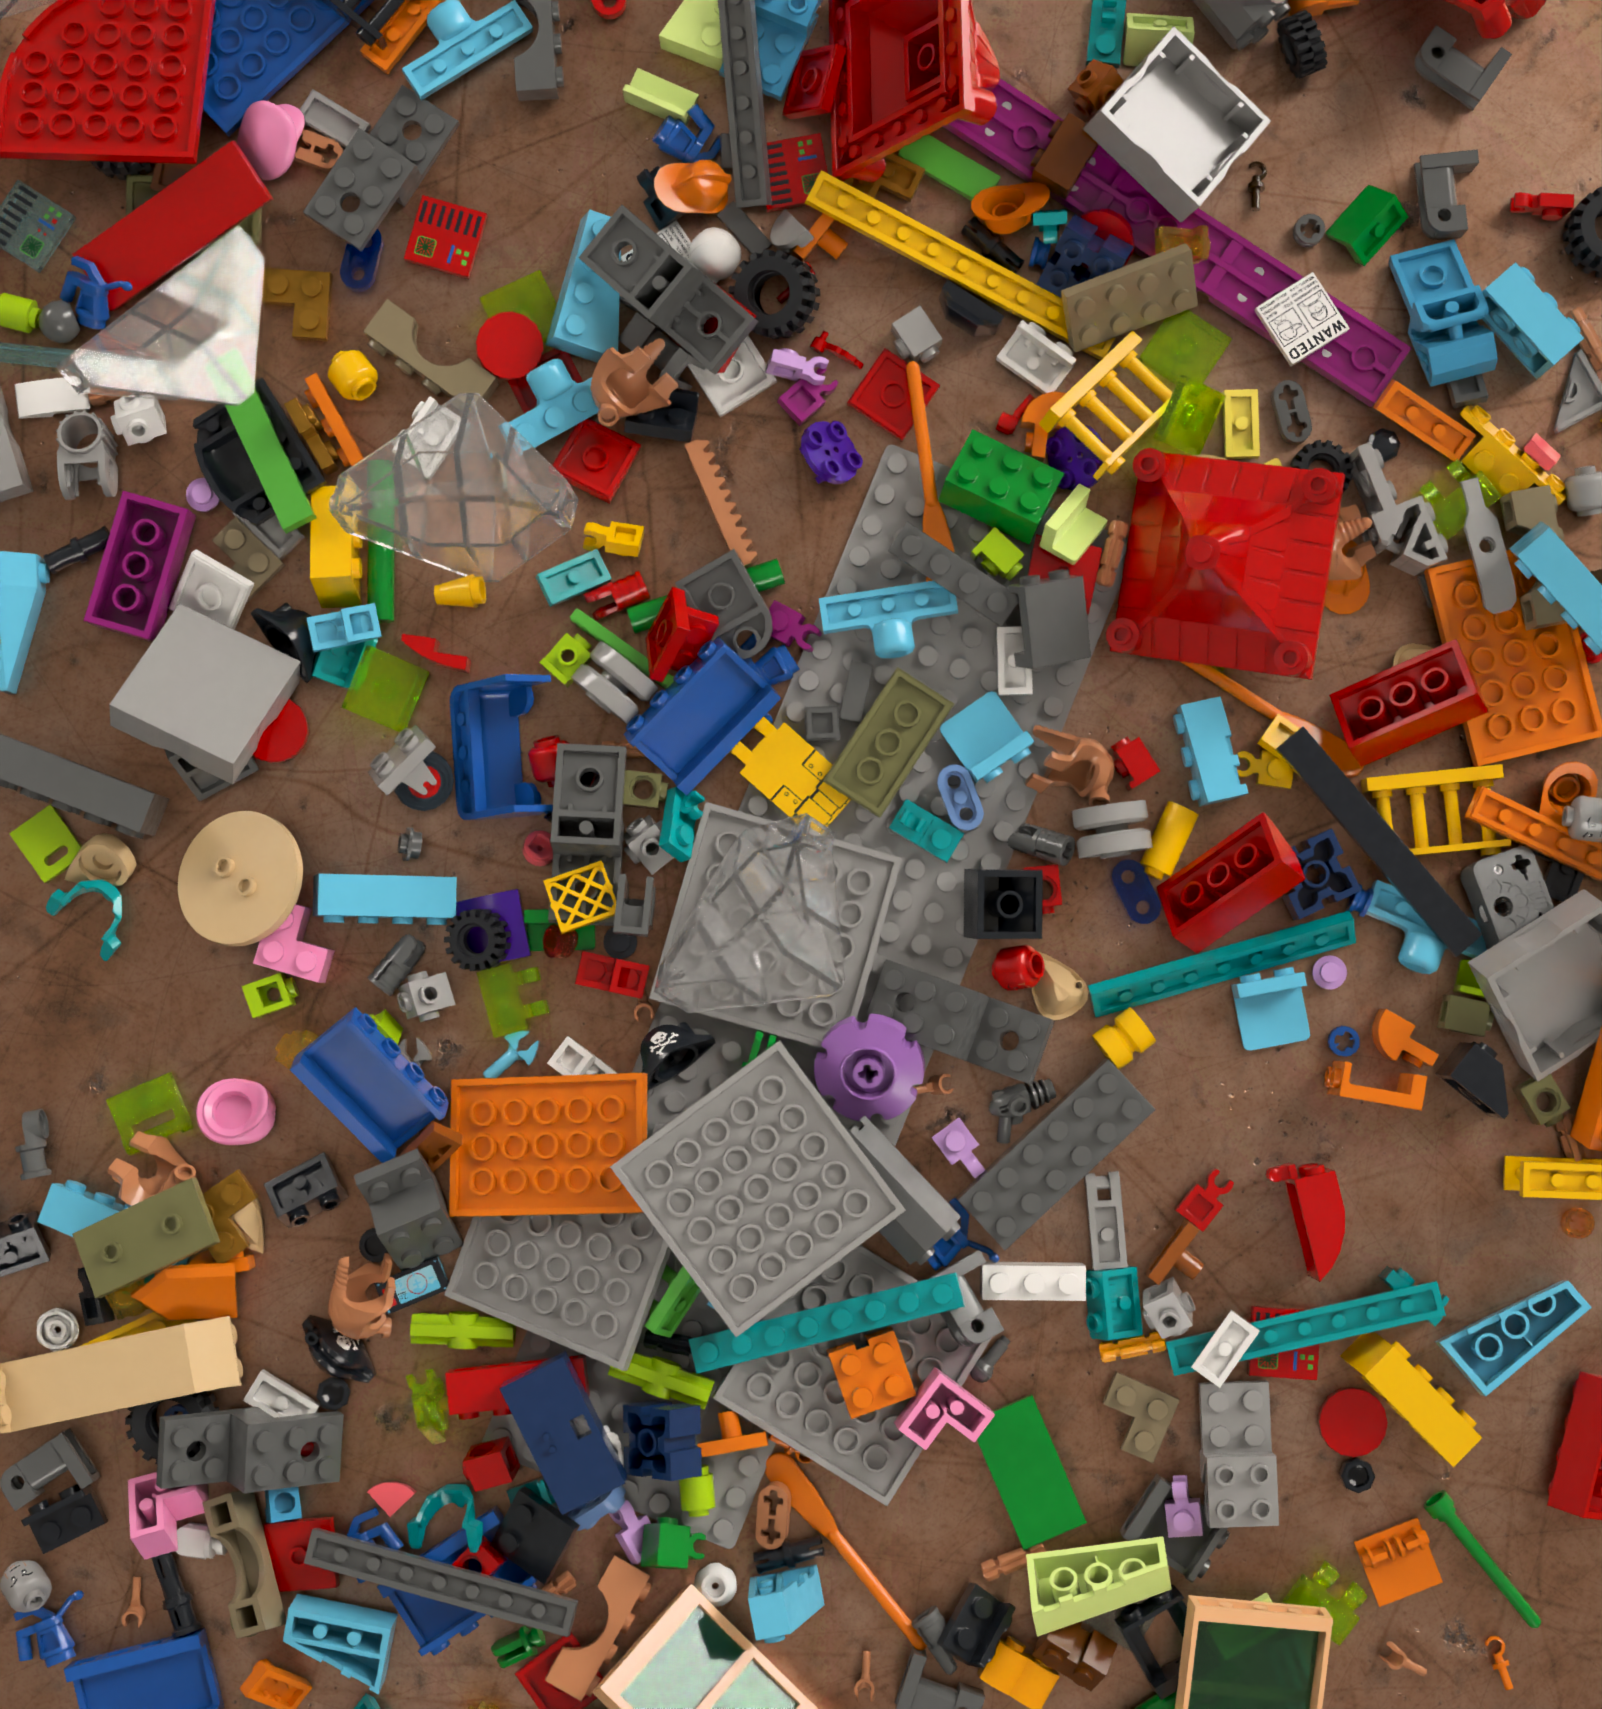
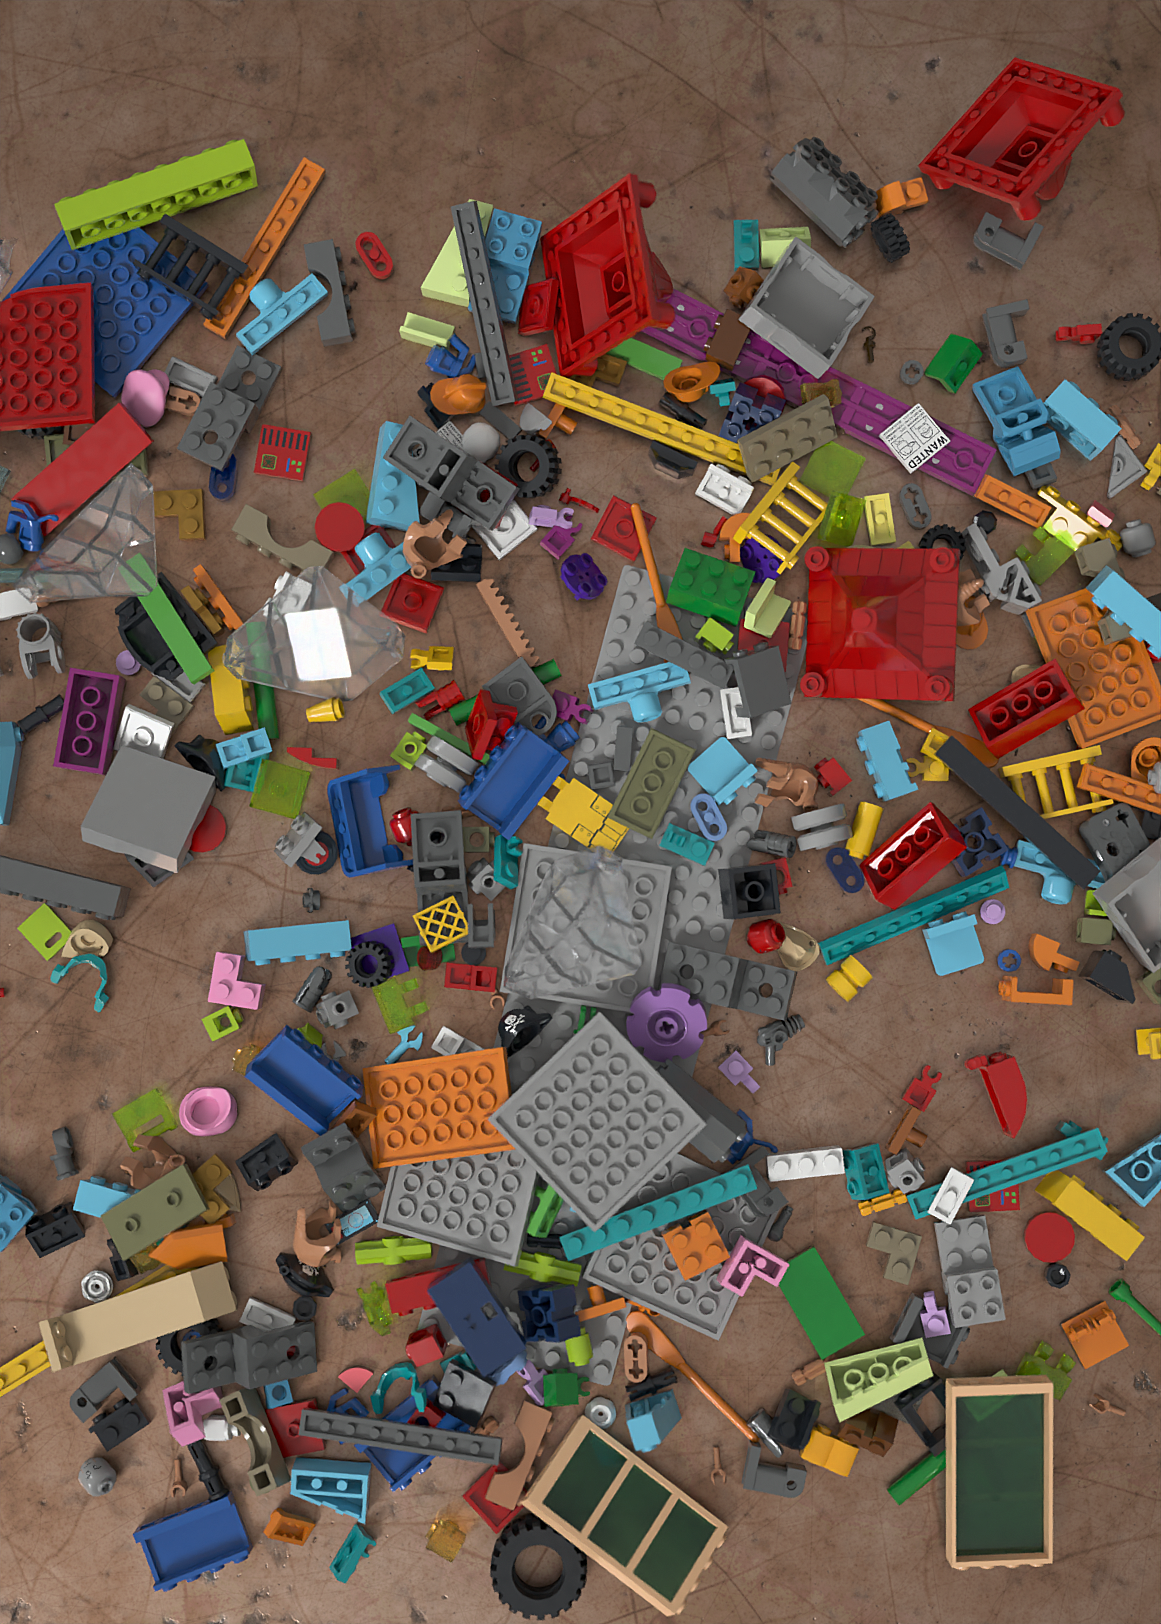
camera: 10 degrees left, 0 degrees up
blue piece [13,1590,84,1668] -> none
white brick [111,389,167,446] -> none
tan plate [178,811,303,947] -> none
yellow head [327,350,378,401] -> none
black plate [359,1228,388,1262] -> none
green arm [491,1625,546,1668] -> none
coral tile [522,830,553,866] -> none
light grey brick [891,306,942,363] -> none
dark grey brick [956,1058,1156,1250] -> none
blue bush [1029,236,1051,270] -> none
light grey plate [1084,1171,1128,1270] -> none
light grey piece [1460,477,1517,614] -> none

